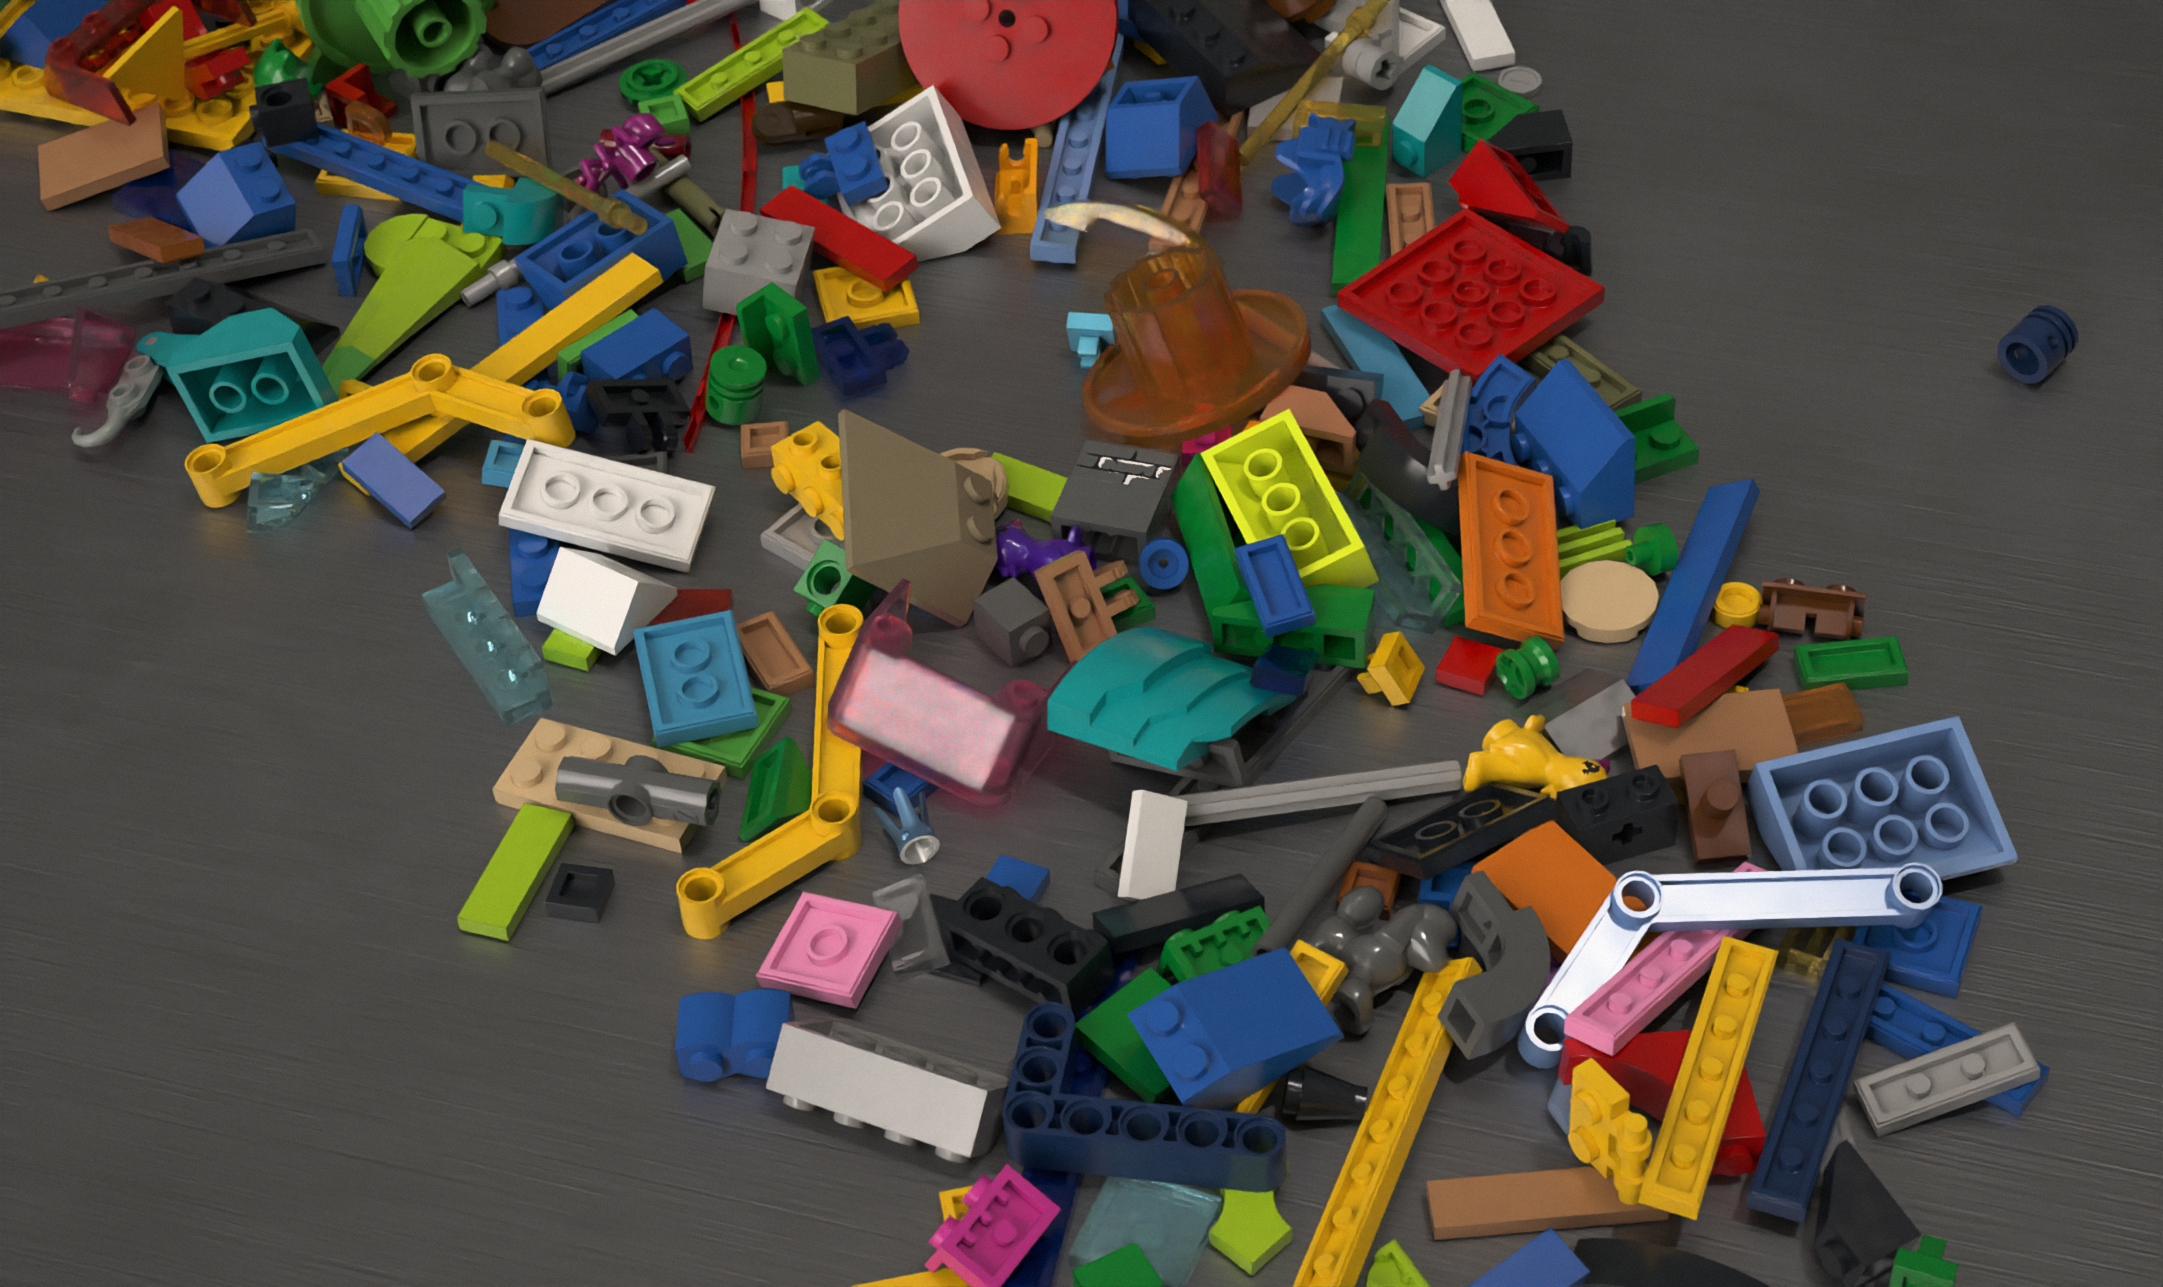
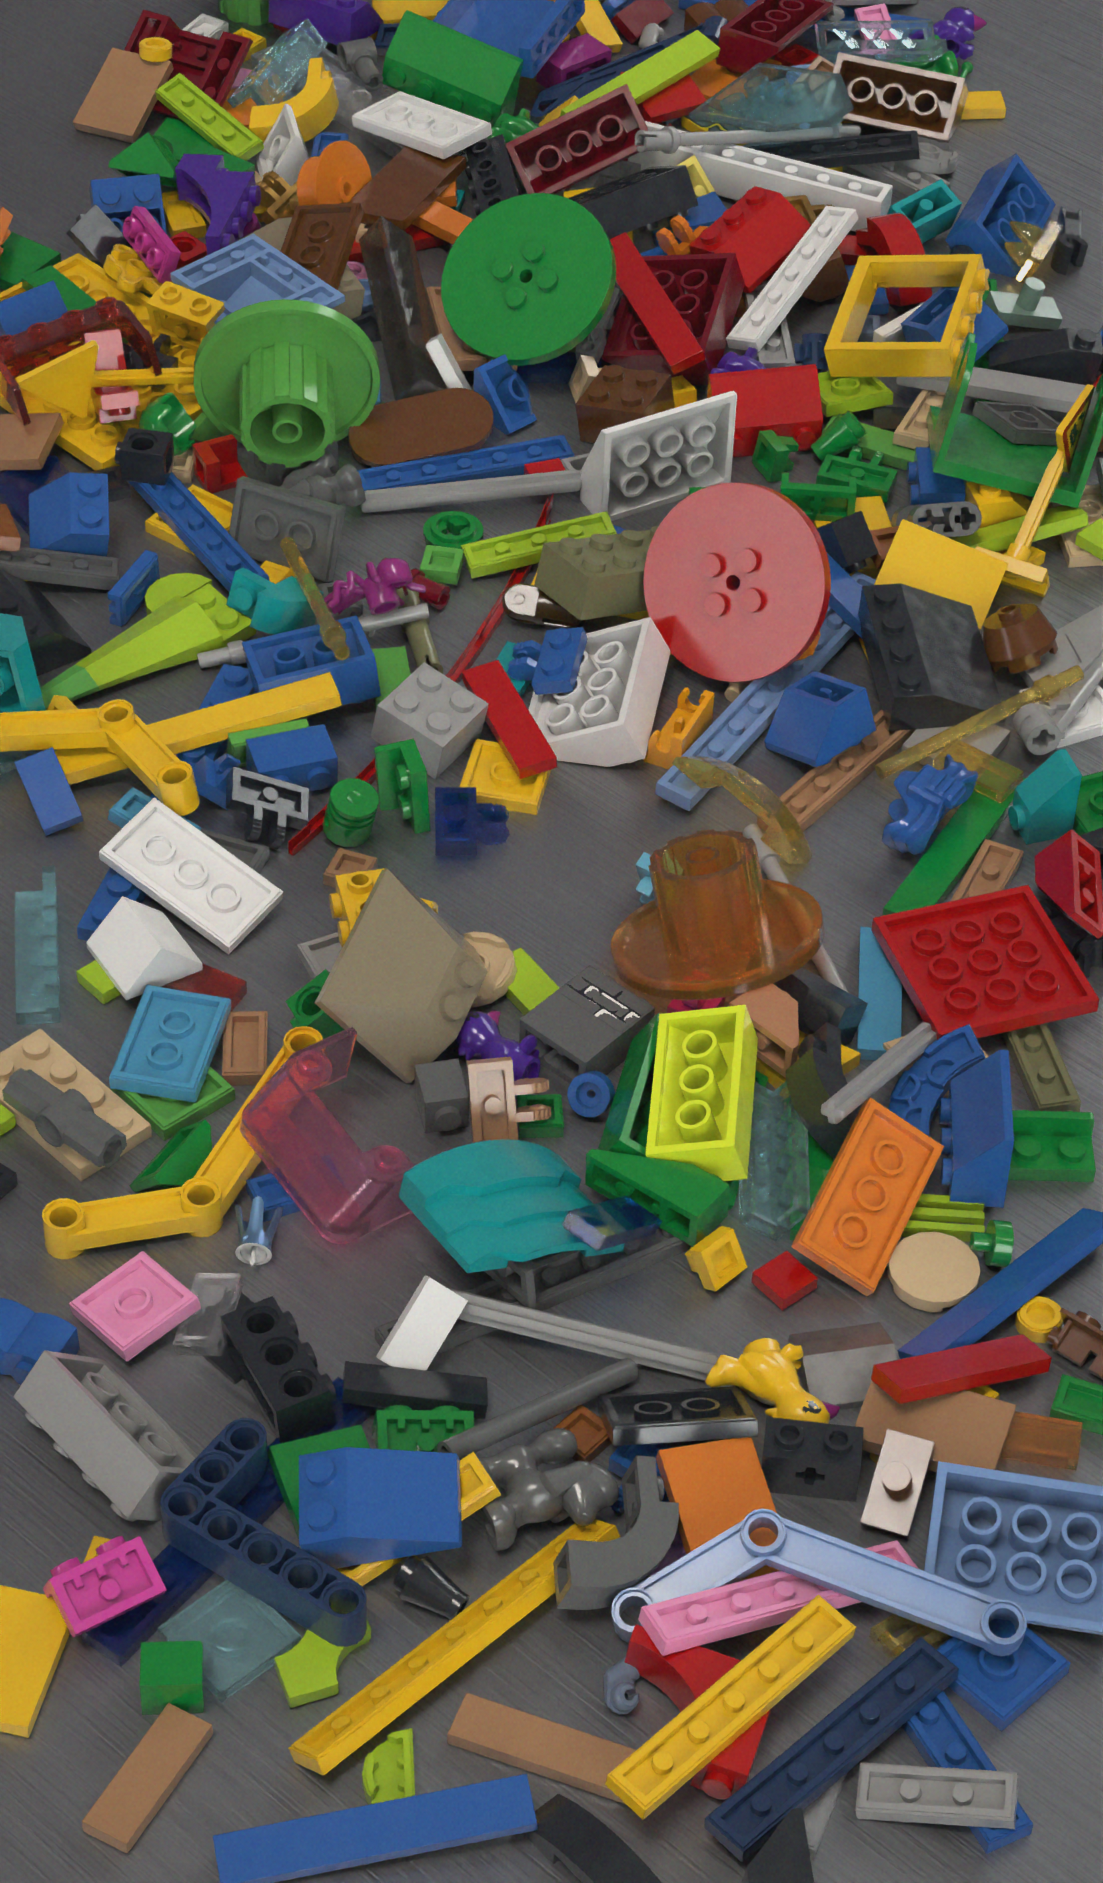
camera: 20 degrees right, 0 degrees up
clear orange tile [345,100,392,146] -> none
blue tile [986,854,1050,904] -> none
clear red tile [1196,120,1242,218] -> none
blue tile [1234,534,1316,639] -> none
green wheel [1495,635,1560,700] -> none
yellow plate [1568,1057,1652,1205] -> none

